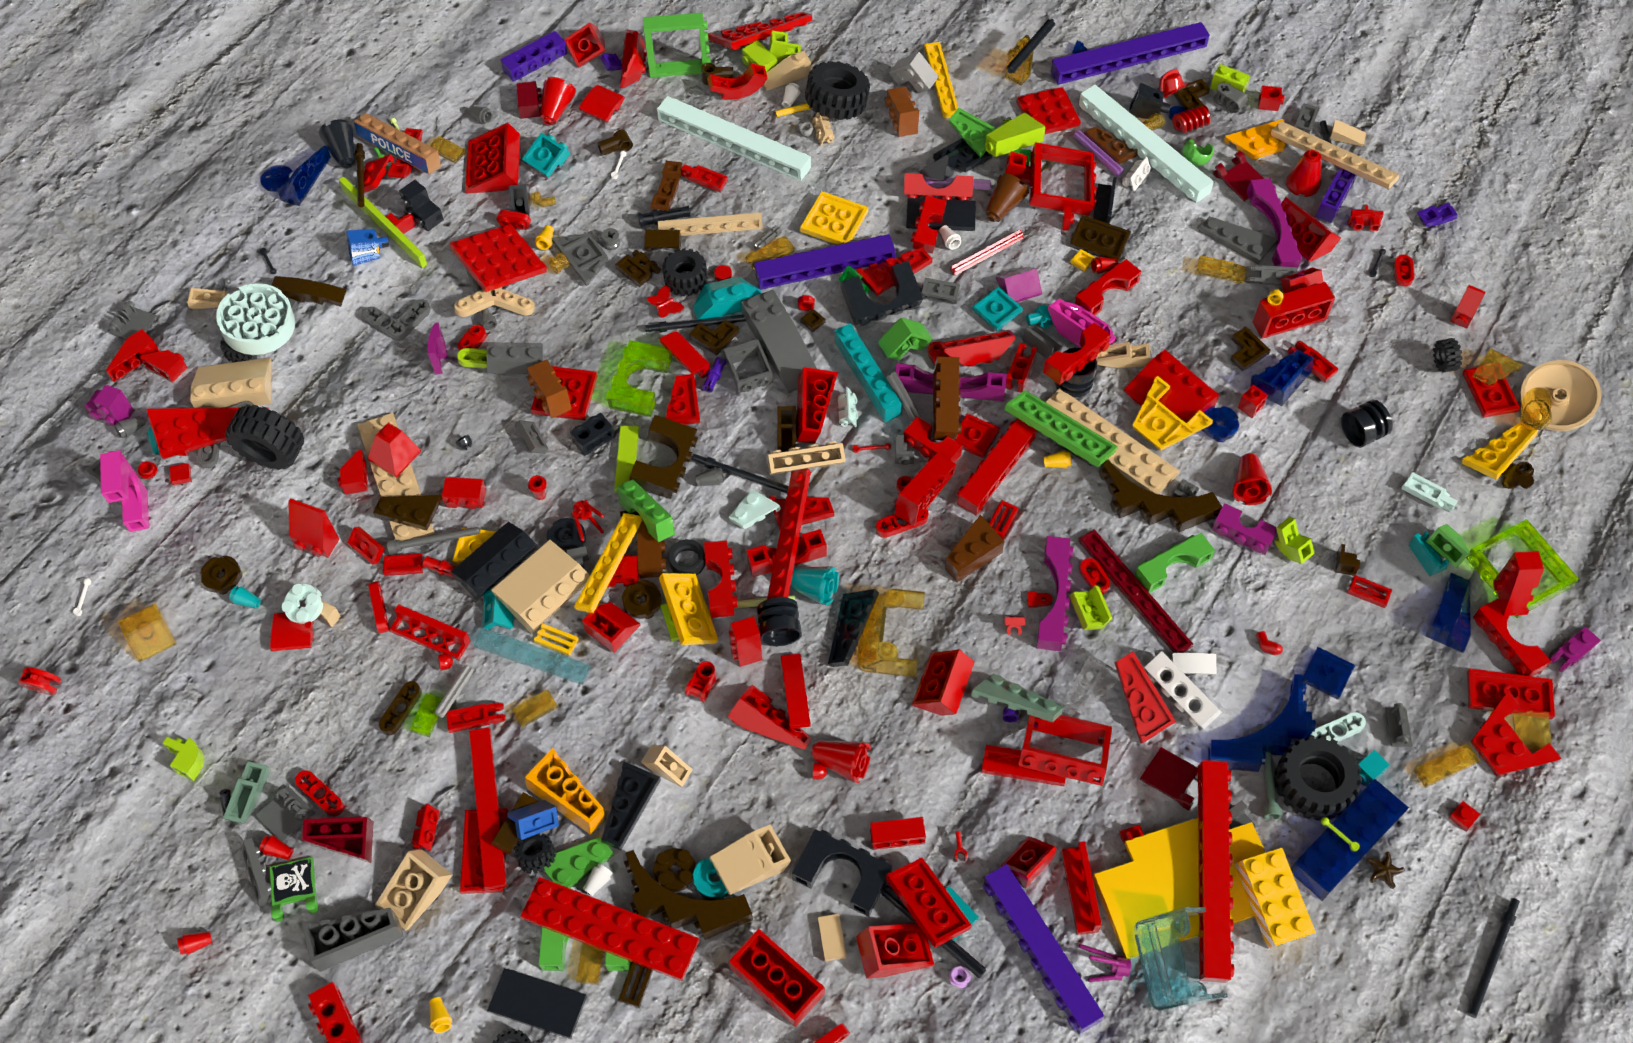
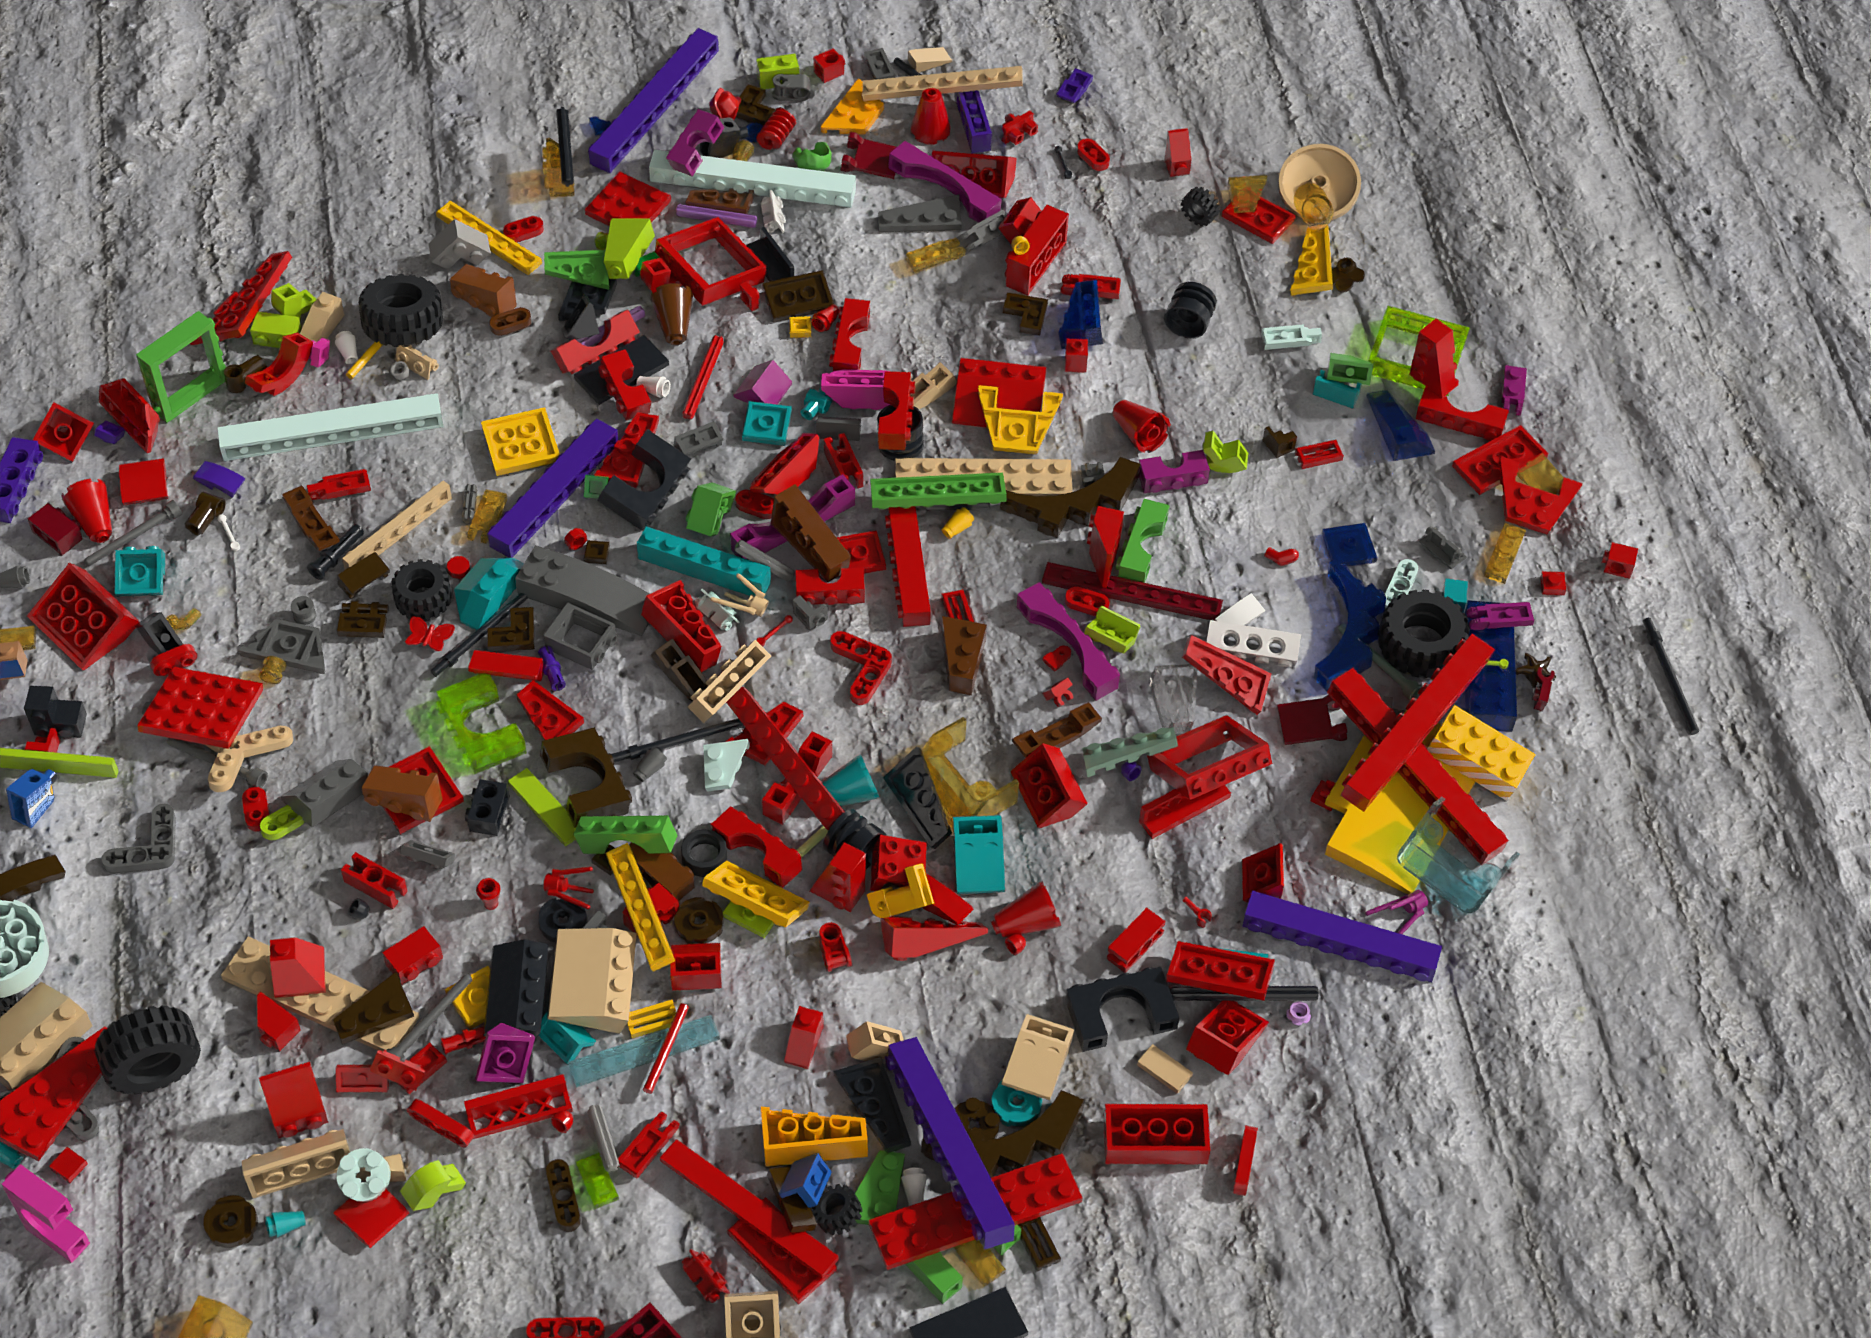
camera: 45 degrees left, 5 degrees down
magenta slope [428,322,448,375] -> none
clear yellow tile [512,689,558,728] -> none
yellow cone [535,225,554,250] -> none
red wedge [894,453,956,526] -> none
red fence [1061,841,1102,935] -> none
clear blue plate [1202,406,1240,443] -> none
none -> dark grey piece [84,500,182,566]
none -> dark purple slope [193,461,245,498]
none -> tan slope [241,1129,350,1199]
none -> dark pink tile [309,338,330,368]
none -> red piece [341,852,408,909]
none -> red hinge [369,1049,426,1091]
none -> lime brick [400,1160,466,1211]
none -> magenta slope [475,1023,535,1083]
none -> reddish brown plate [489,307,532,336]
none -> red plate [503,216,544,243]
none -> red bar [643,1003,689,1094]
none -> magenta arch [666,109,724,177]
none -> tan plant [710,573,769,617]
none -> red slope [784,1006,824,1069]
none -> yellow piece [867,863,934,918]
none -> red bracket [870,835,927,891]
none -> dark purple brick [885,1037,1015,1250]
none -> teal slope [953,815,1005,894]
none -> reddish brown slope [1012,702,1102,758]
none -> red slope [1086,506,1124,588]
none -> red brick [1340,634,1495,812]
none -> magenta hinge [1466,602,1534,630]
none -> dark red plate [1532,667,1555,711]
none -> red brick [1602,542,1638,579]

